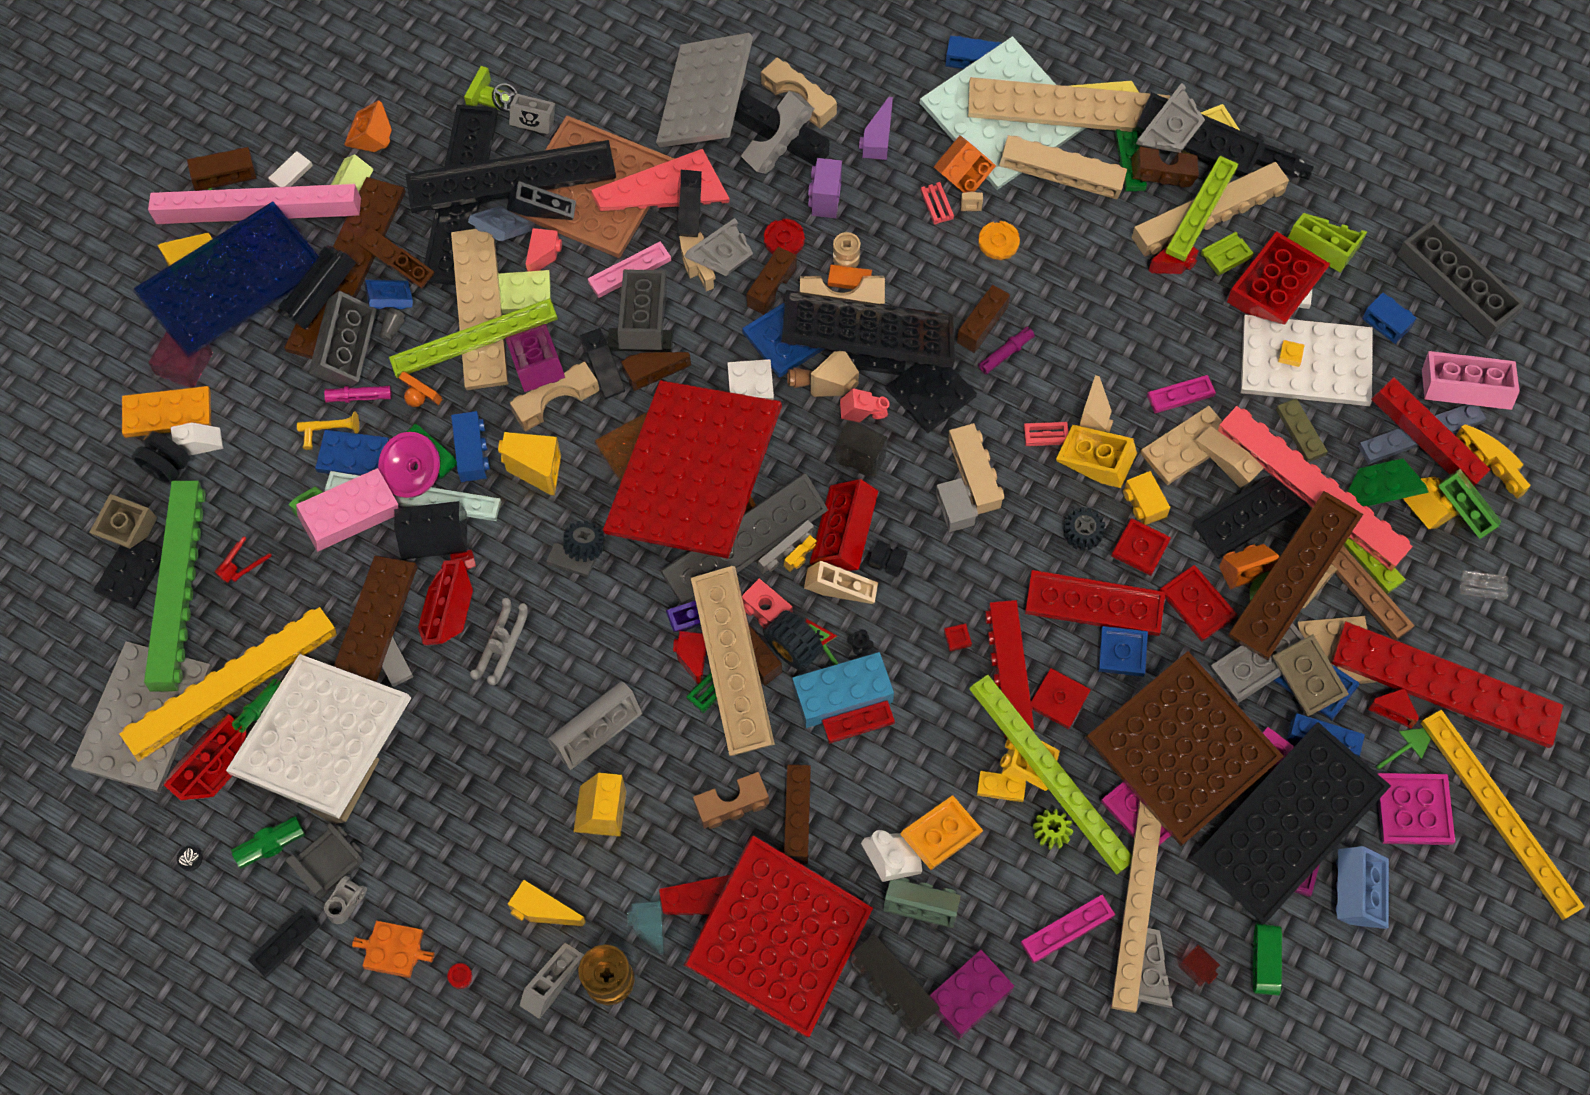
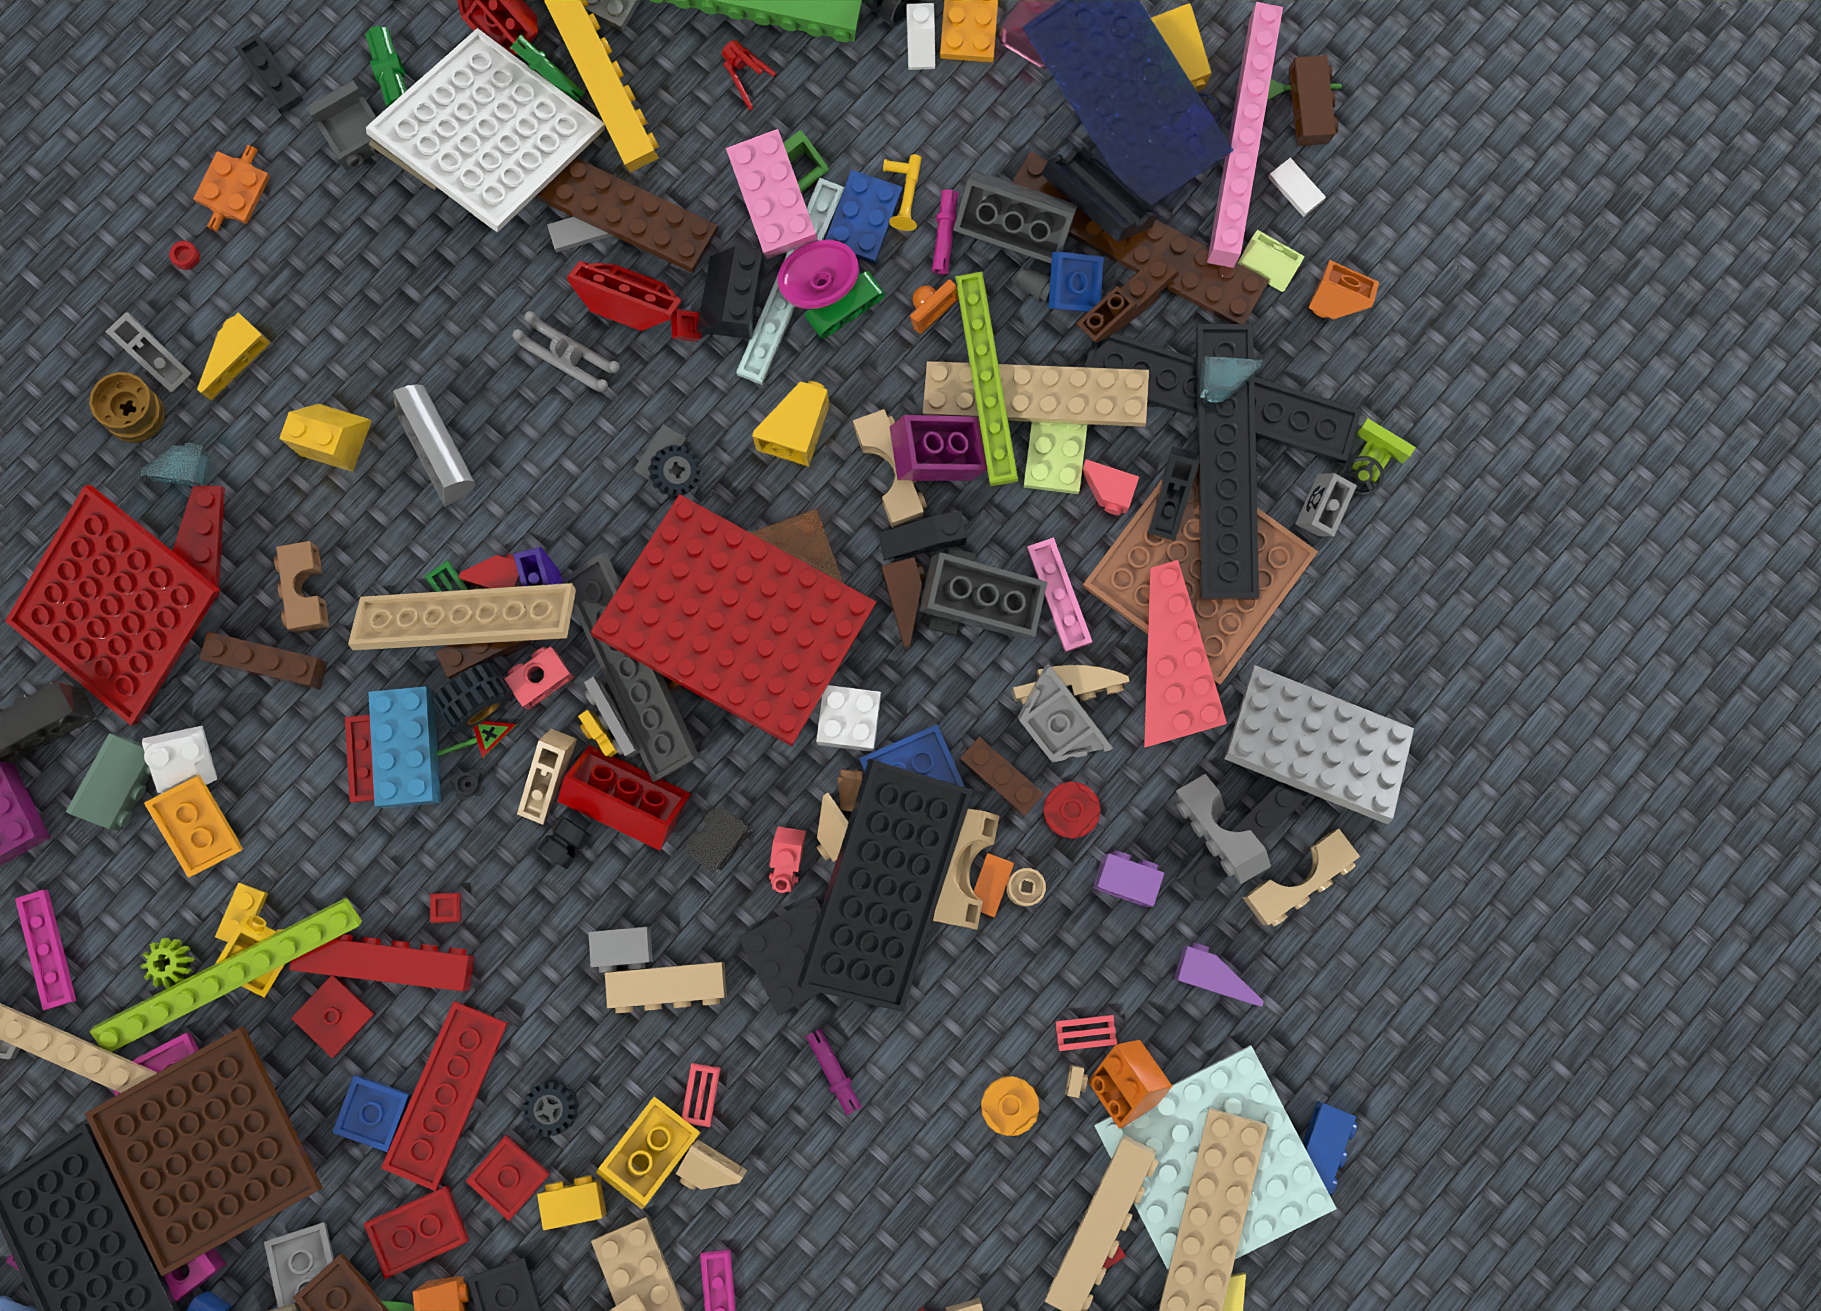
camera: 100 degrees right, 15 degrees up
light grey piece [324,876,367,924] -> none
blue brick [451,411,490,482] -> none
sand blue plate [468,206,535,241] -> none
black slope [677,169,702,237] -> none
reddish brown brick [957,284,1010,353] -> none
none -> clear light blue slope [1200,356,1262,402]

